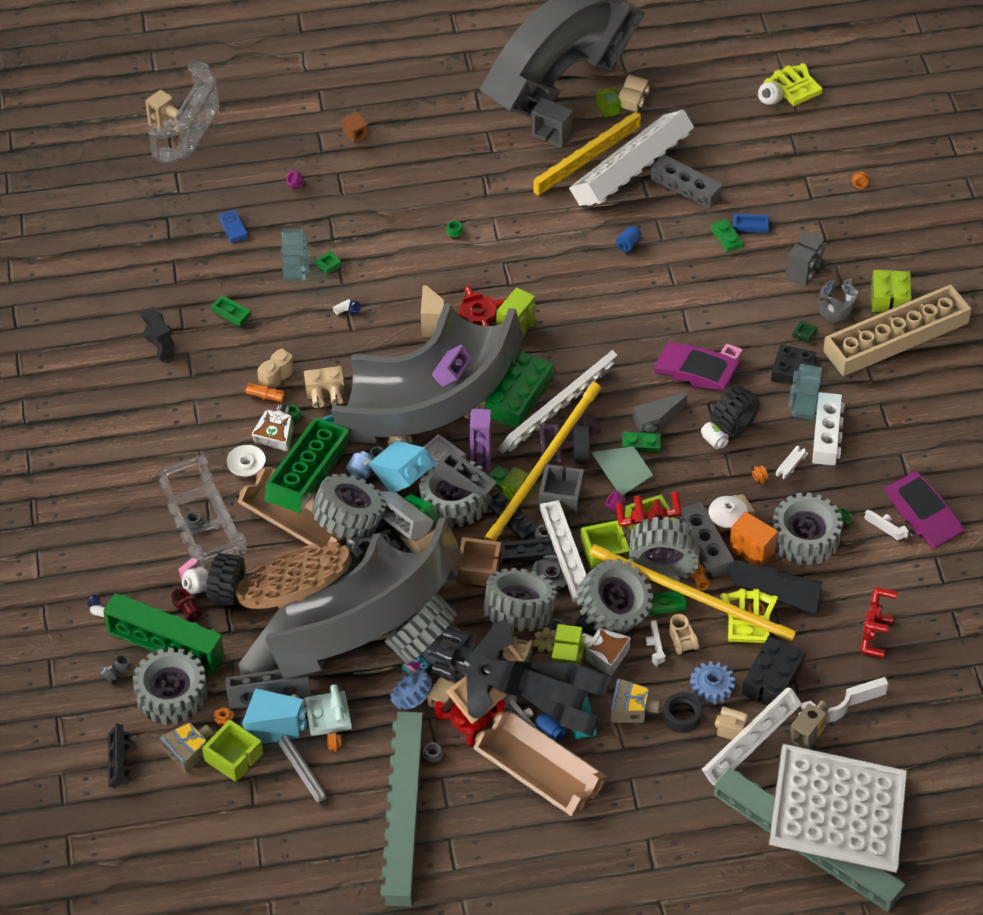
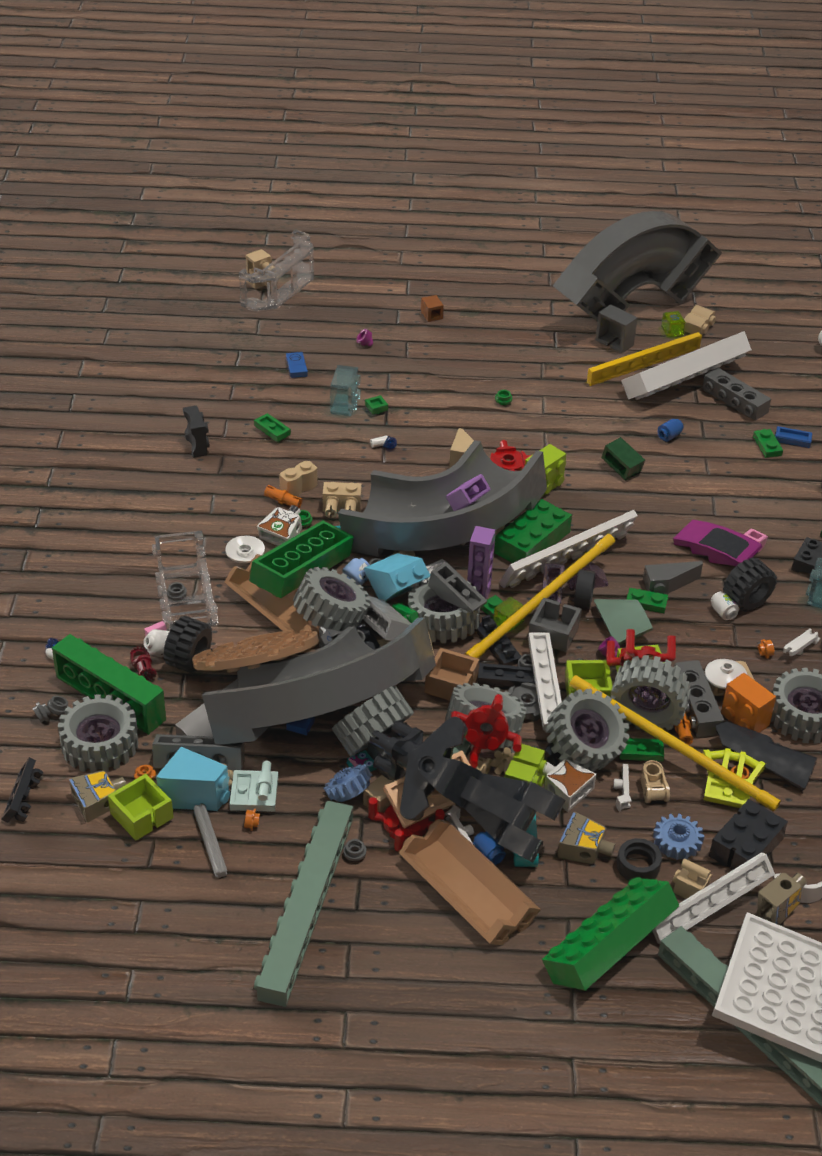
camera: 10 degrees right, 10 degrees down
none -> red plate [451,694,522,768]
none -> green brick [542,877,679,990]
none -> dark green brick [601,437,645,481]

